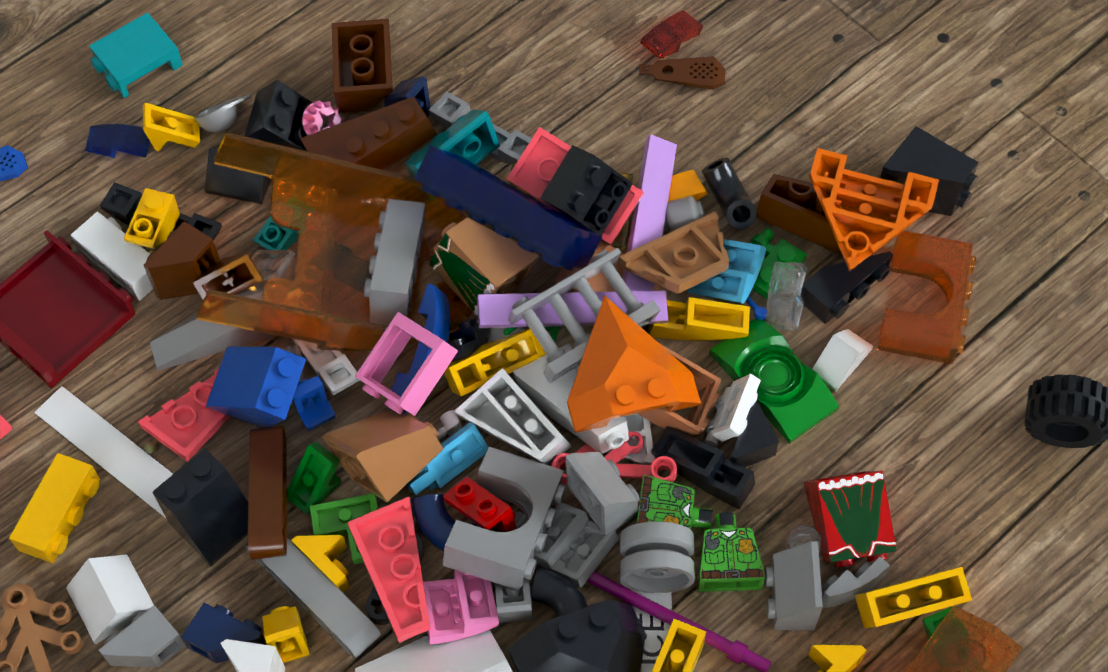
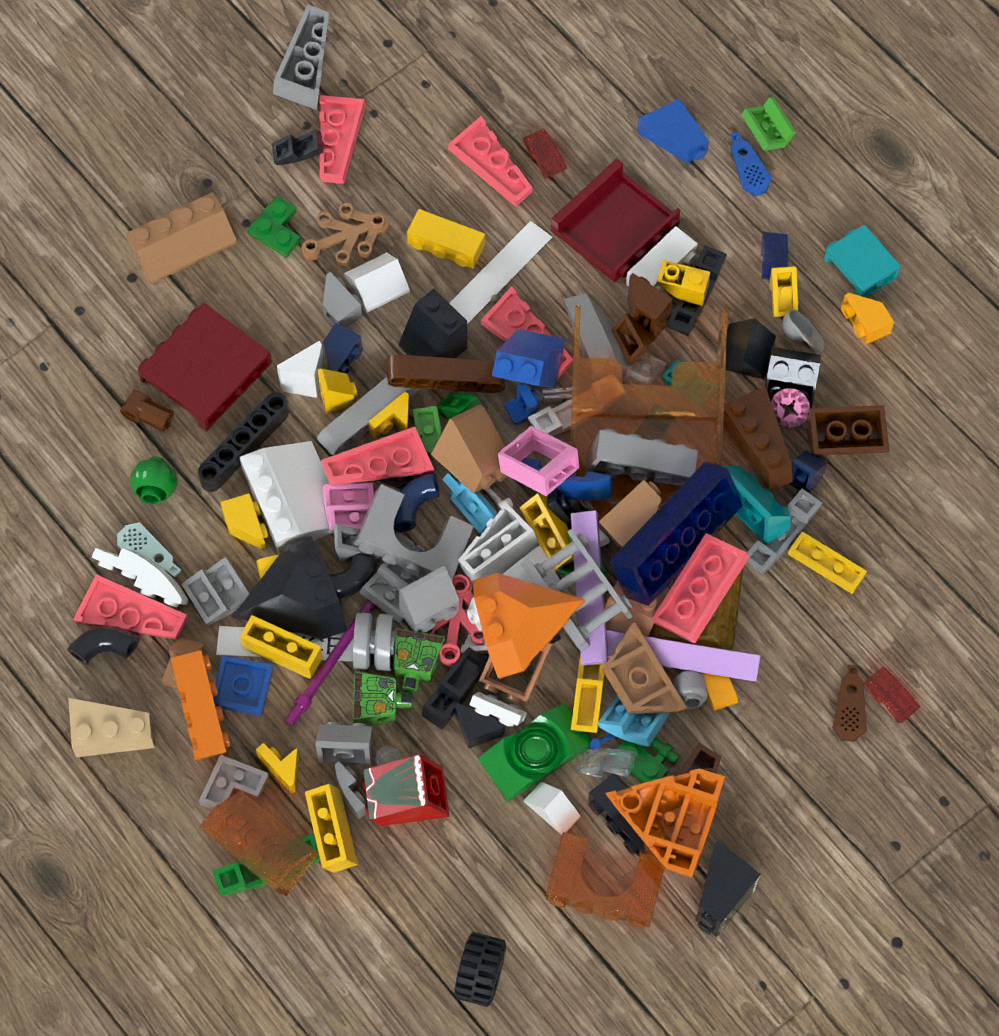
camera: 90 degrees right, 5 degrees up
red bracket [443,476,517,532] -> none
black slope [540,145,633,236] -> none
black cylinder [702,157,757,229] -> none
none -> yellow plate [788,531,867,594]
none -> light orange slope [841,293,894,345]

